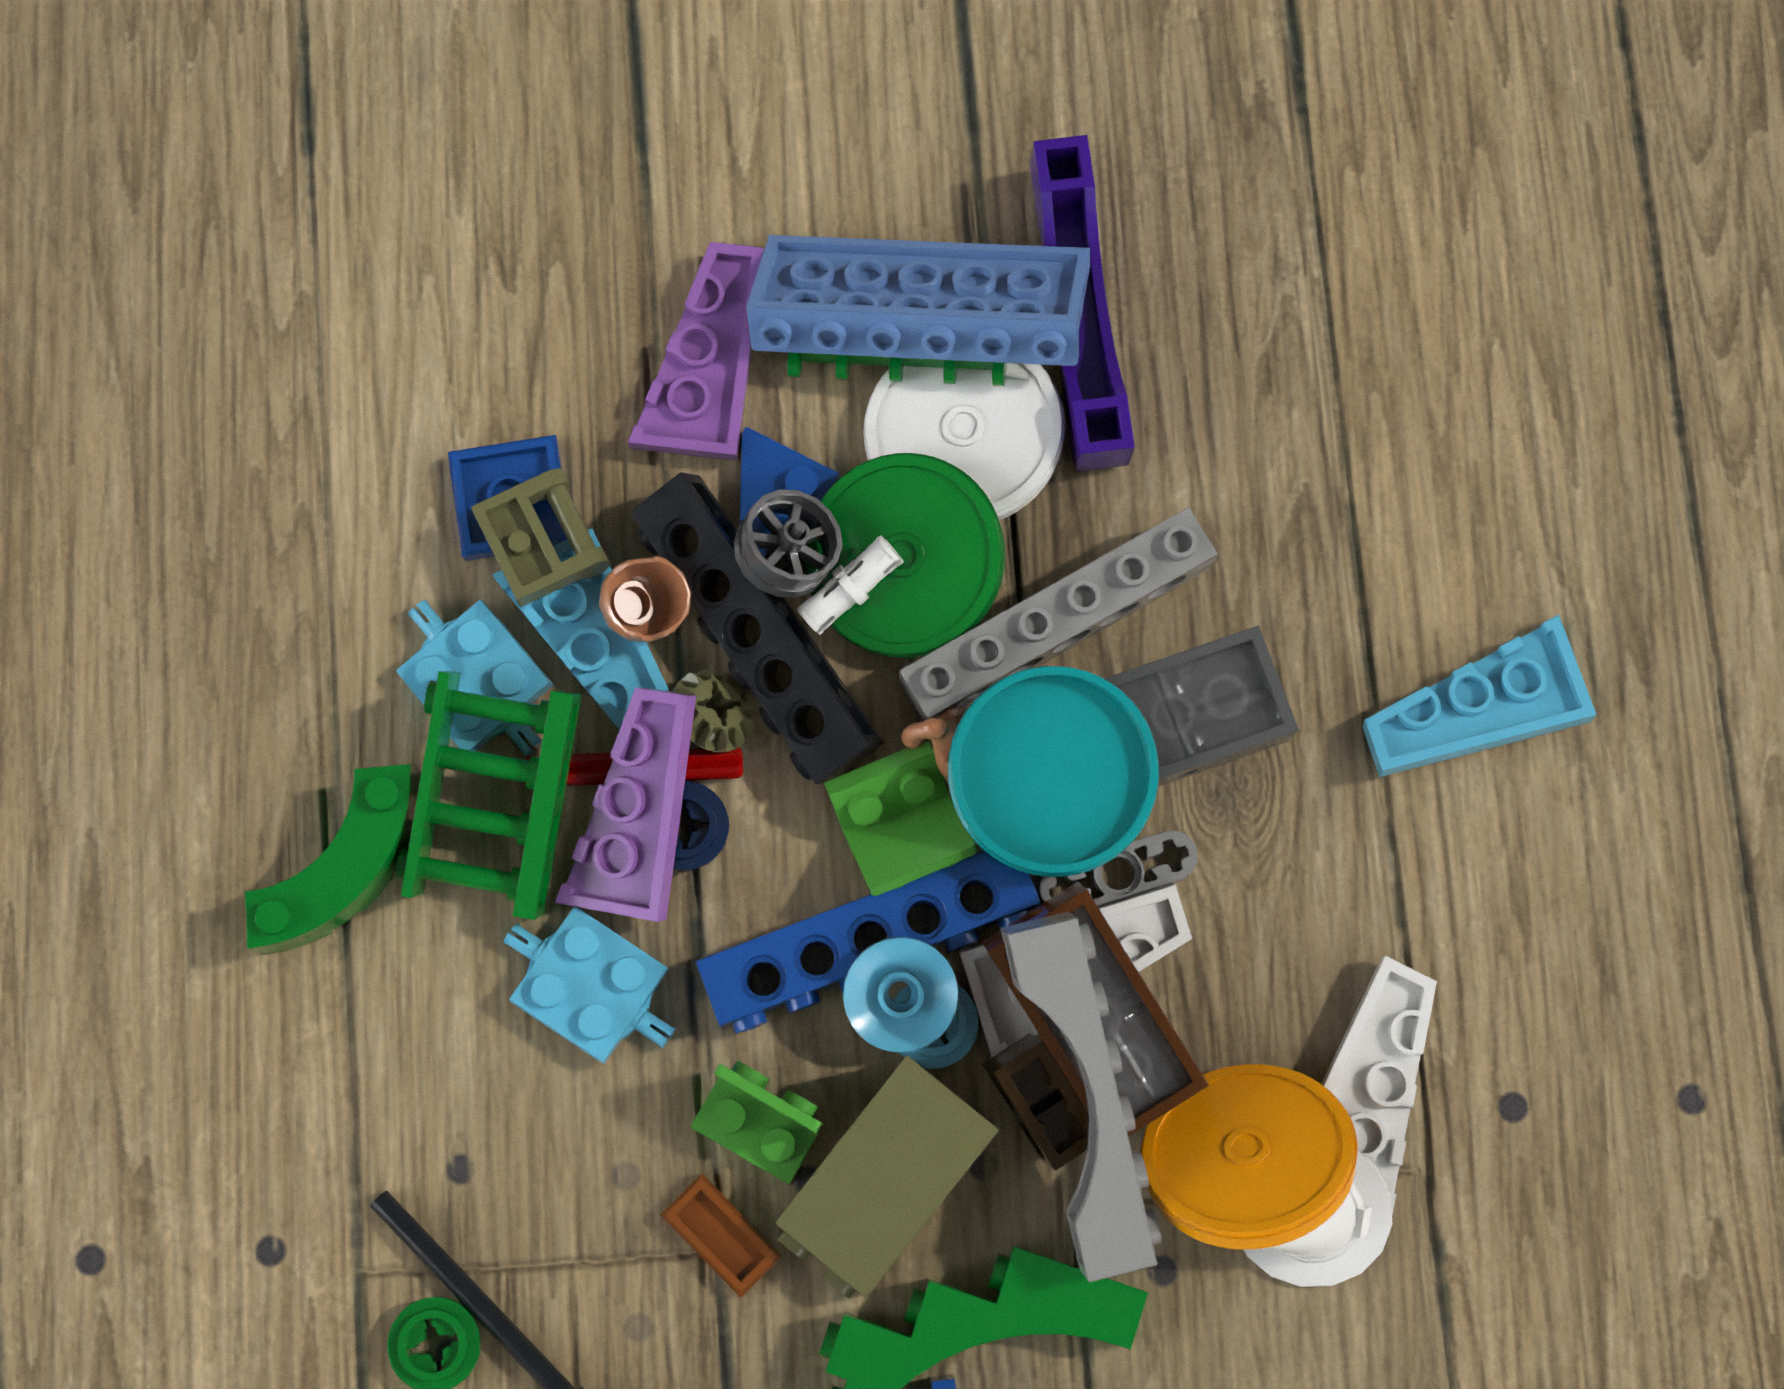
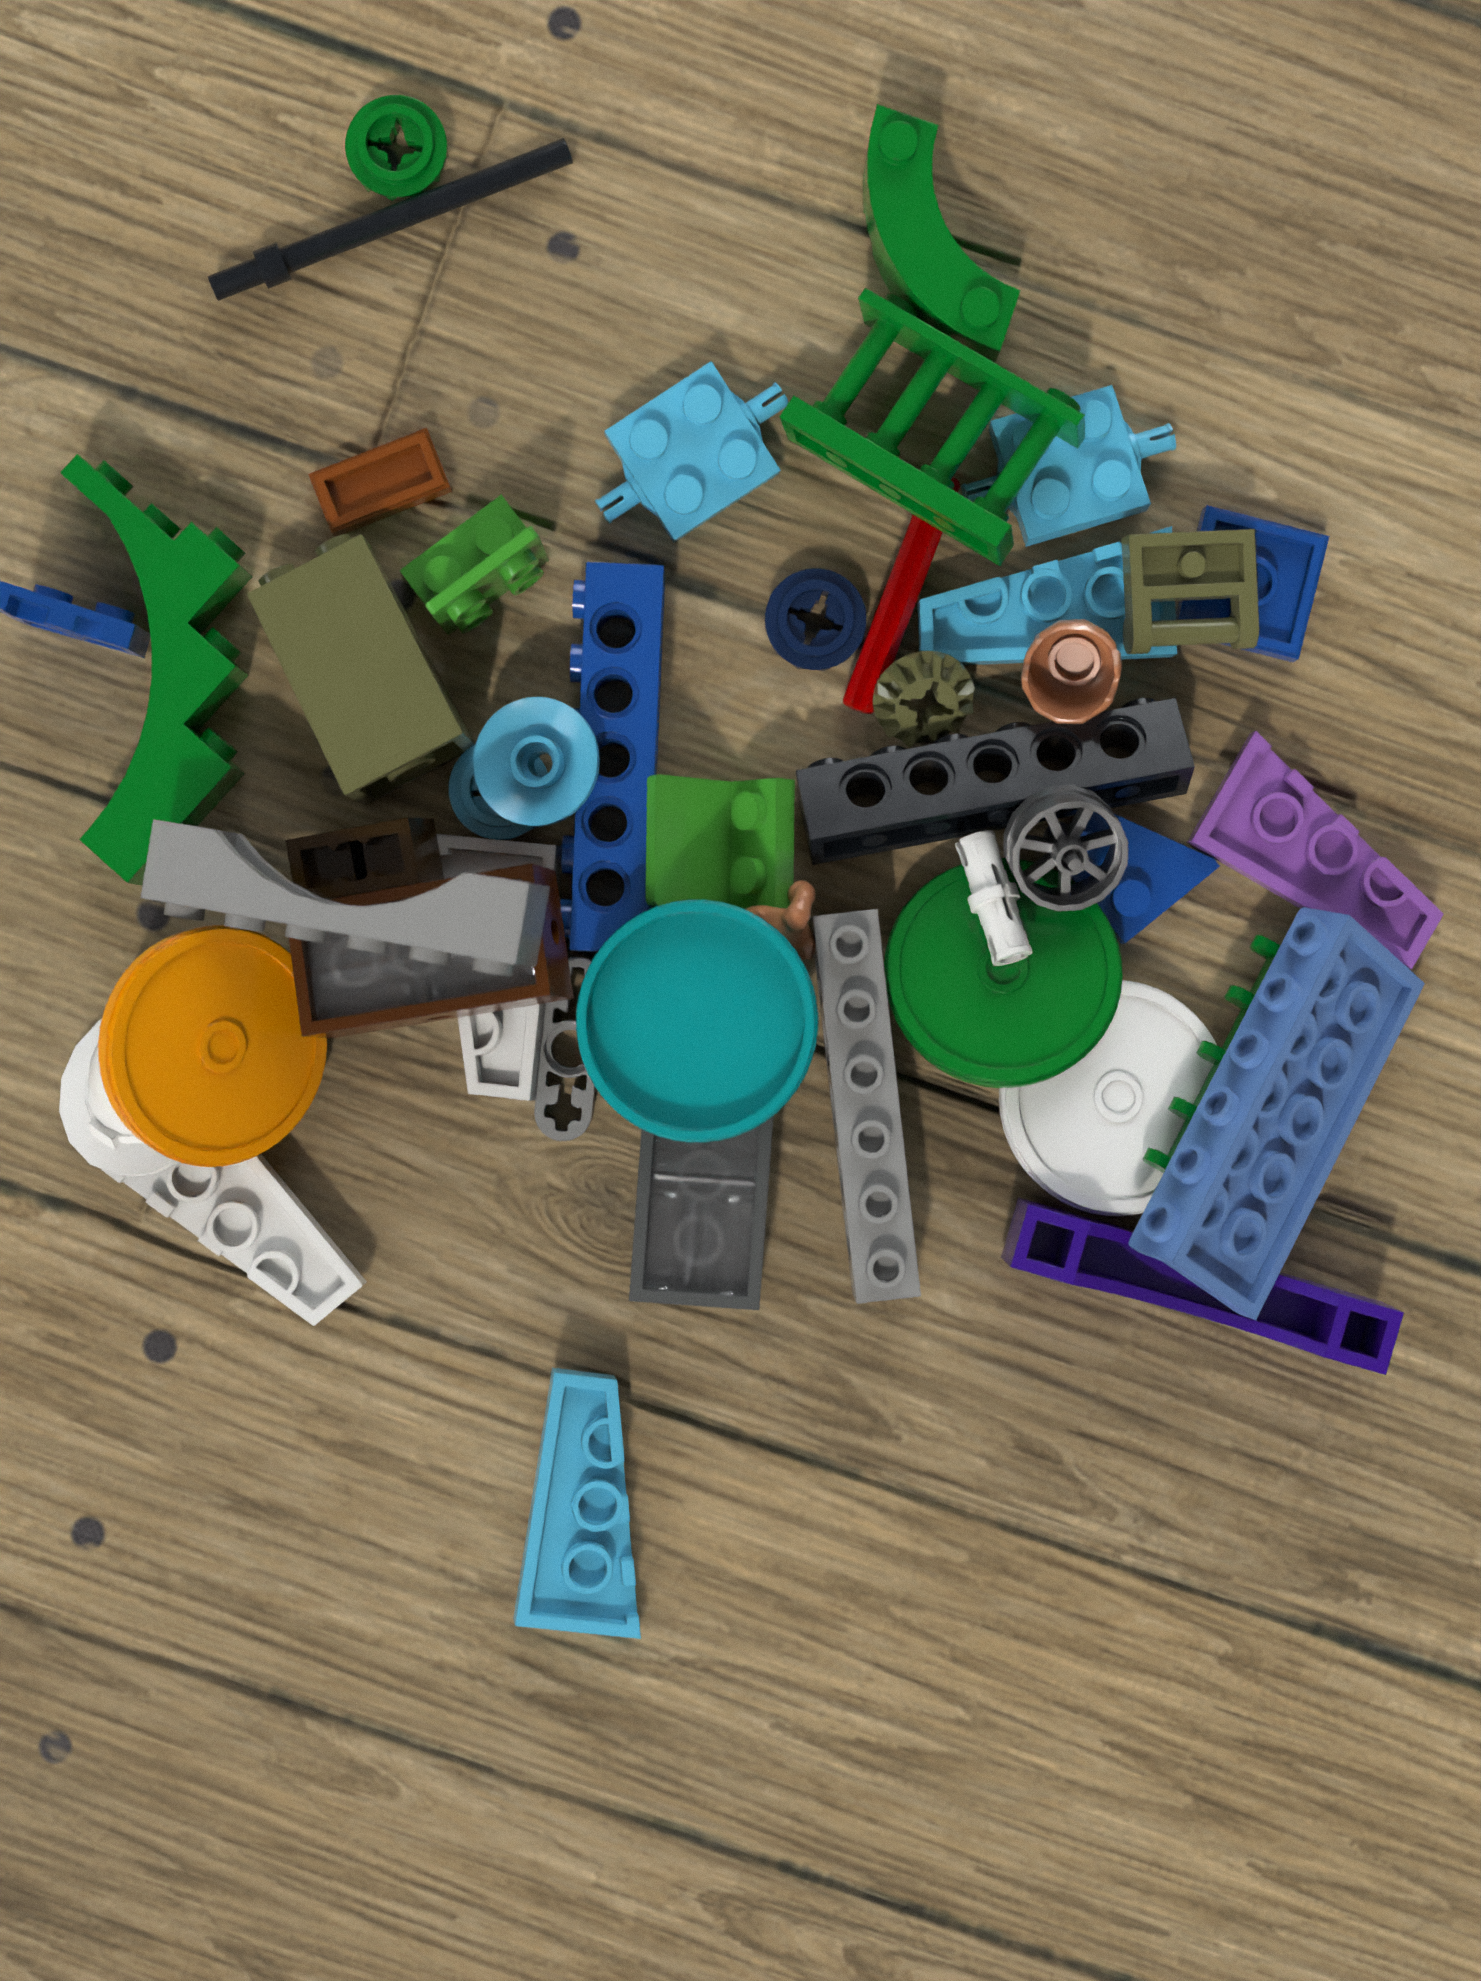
camera: 115 degrees right, 10 degrees up
medium lavender wing [555,687,696,922] -> none

